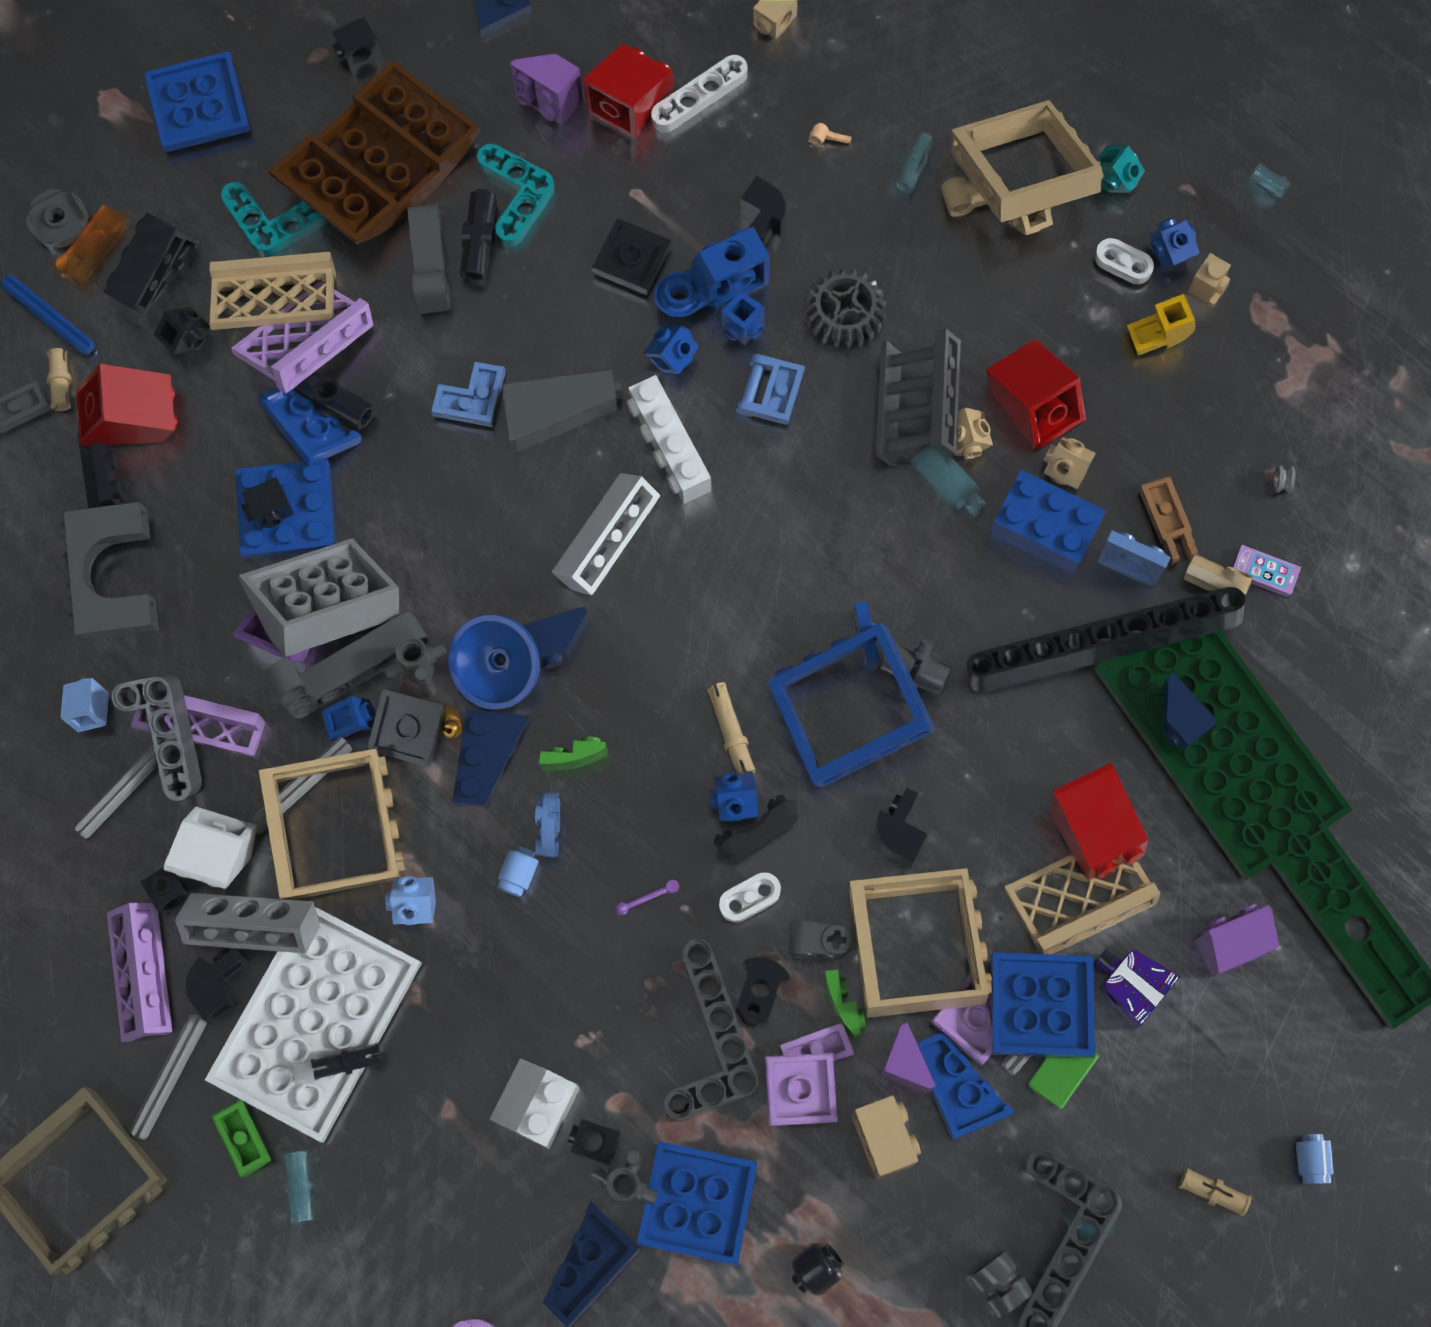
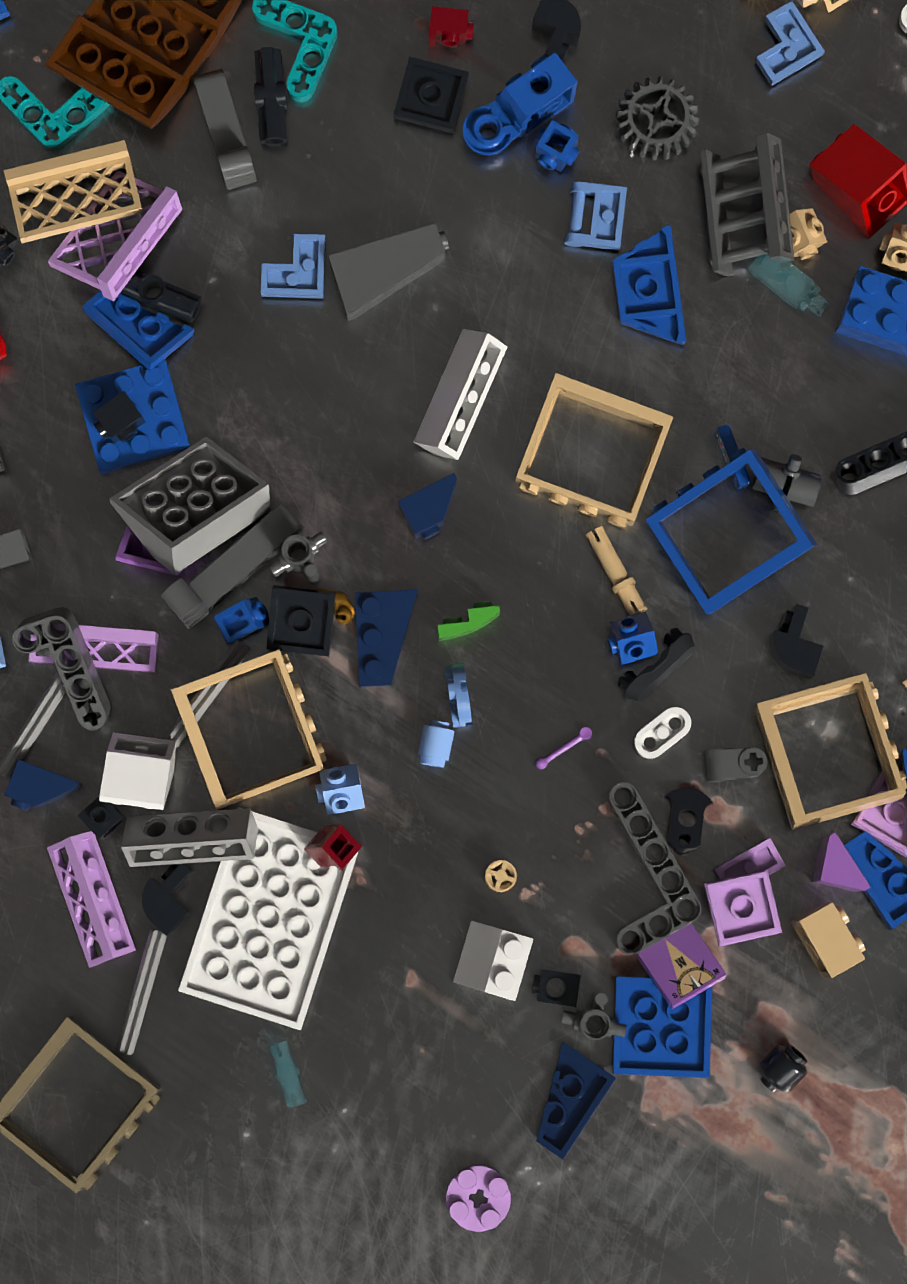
camera: 15 degrees left, 10 degrees up
bright green slope [211,1100,271,1178] -> none
black pin [311,1043,382,1081] -> none
blue dish [448,614,540,710] -> none
white brick [626,375,711,504] -> none
blue brick [643,325,700,374] -> none
bright green slope [824,969,866,1039] -> none
none -> dark blue slope [4,759,82,811]
none -> dark red brick [304,824,362,870]
none -> dark red brick [429,6,474,47]
none -> tan wheel [485,860,517,892]
none -> tan window [515,373,673,528]
none -> blue wing [612,225,686,345]
none -> medium lavender tile [637,923,727,1009]
none -> medium blue plate [755,1,825,86]

